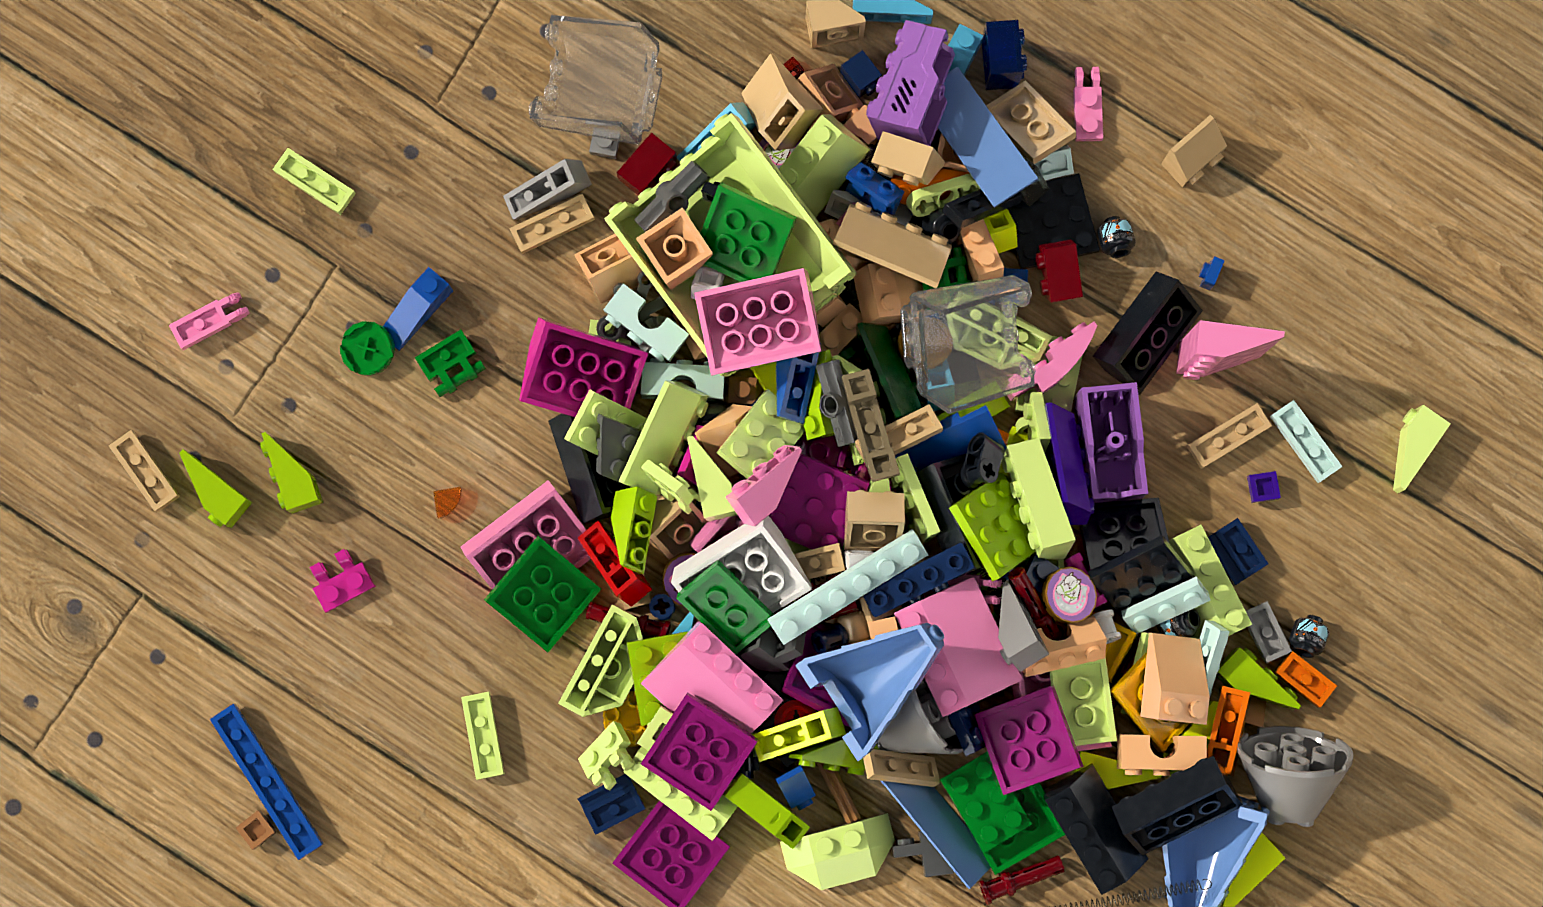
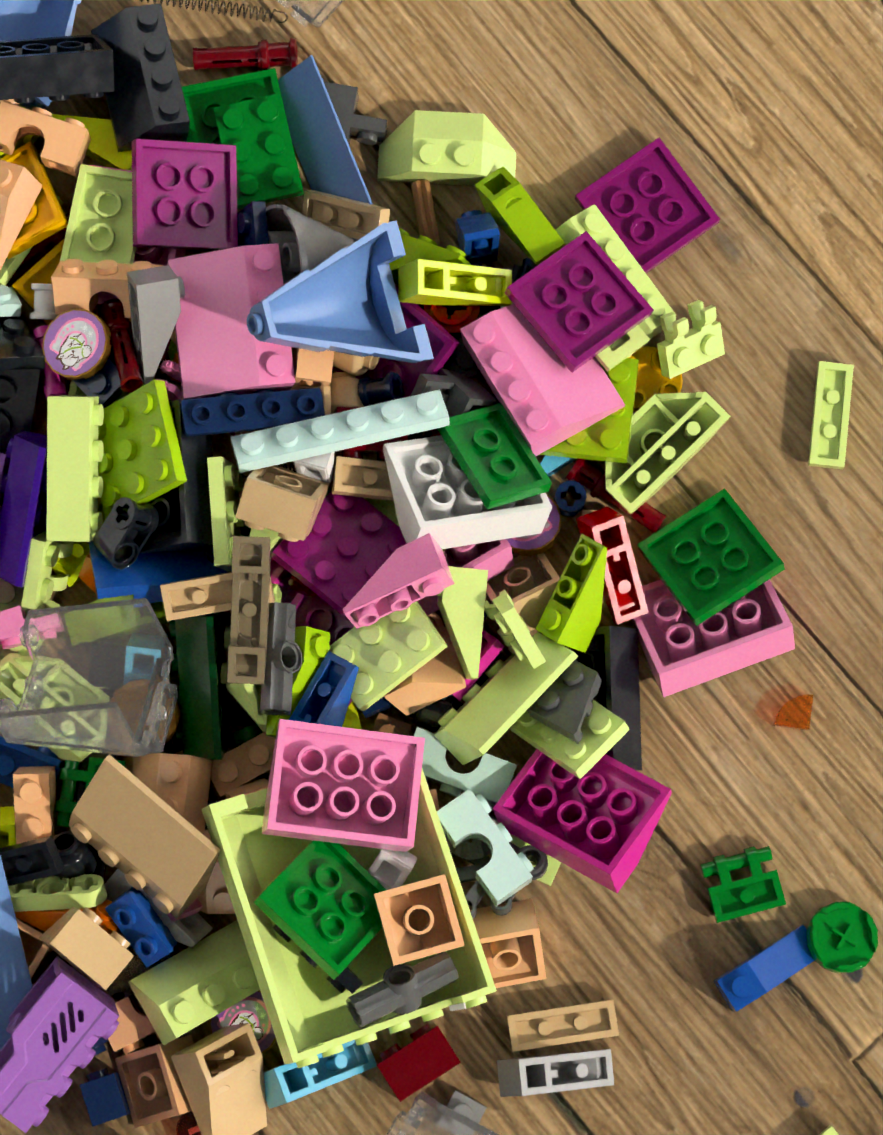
camera: 165 degrees left, 0 degrees up
dark blue plate [577,774,646,835] -> none

